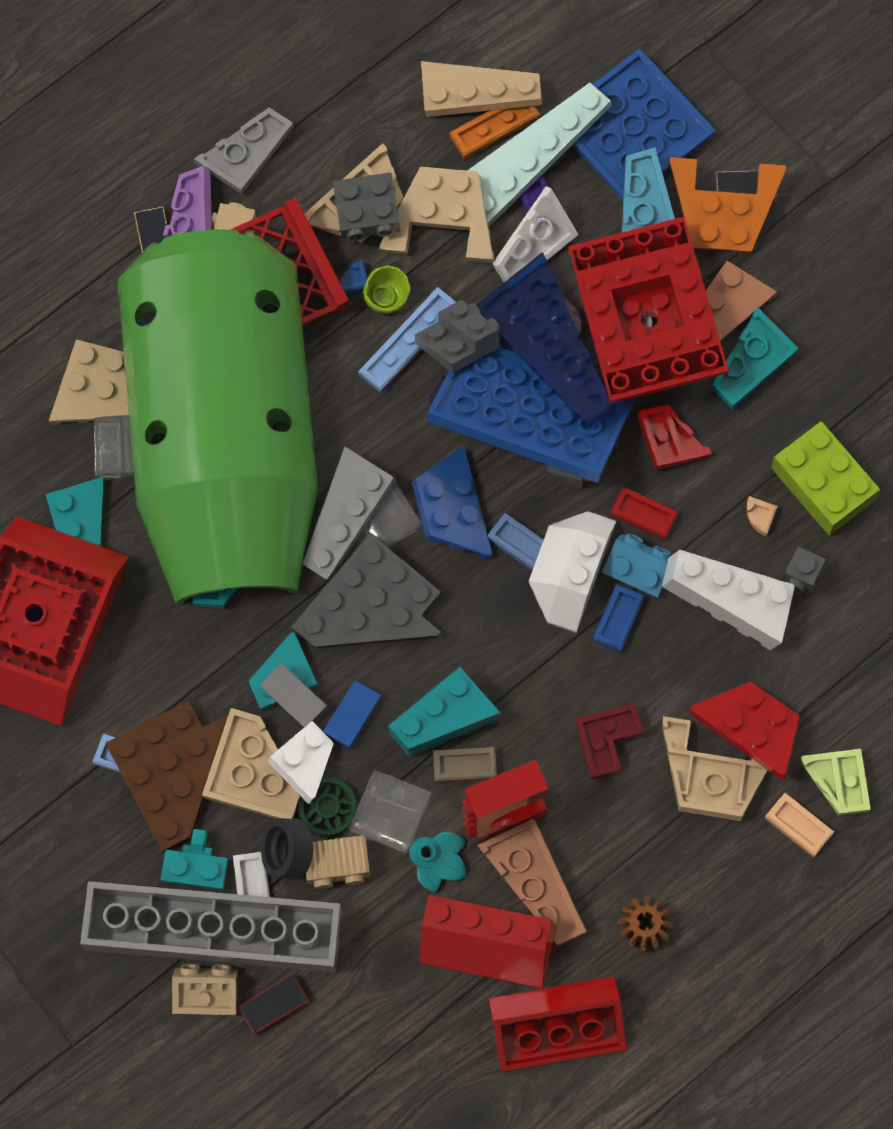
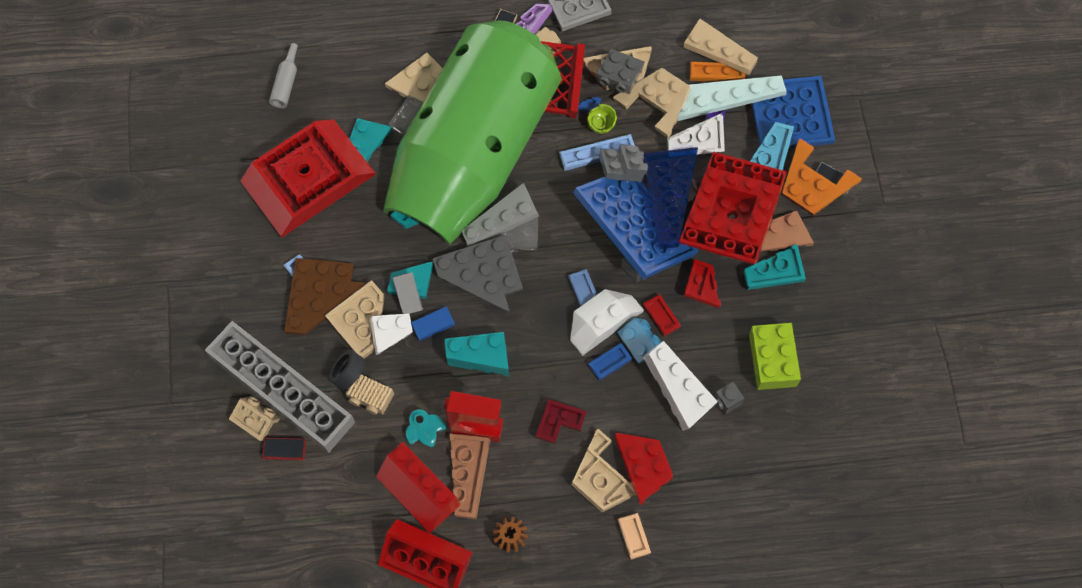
camera: 30 degrees right, 5 degrees down
teal hinge [161,829,228,891] -> none
white tile [233,852,270,897] -> none
dark green wheel [298,778,357,836] -> none
clear slope [349,770,432,854] -> none
blue wing [412,447,492,560] -> none
dark tan tile [433,747,497,783] -> none
light nougat tile [746,496,778,536] -> none
yellowish green wing [801,749,871,816] -> none

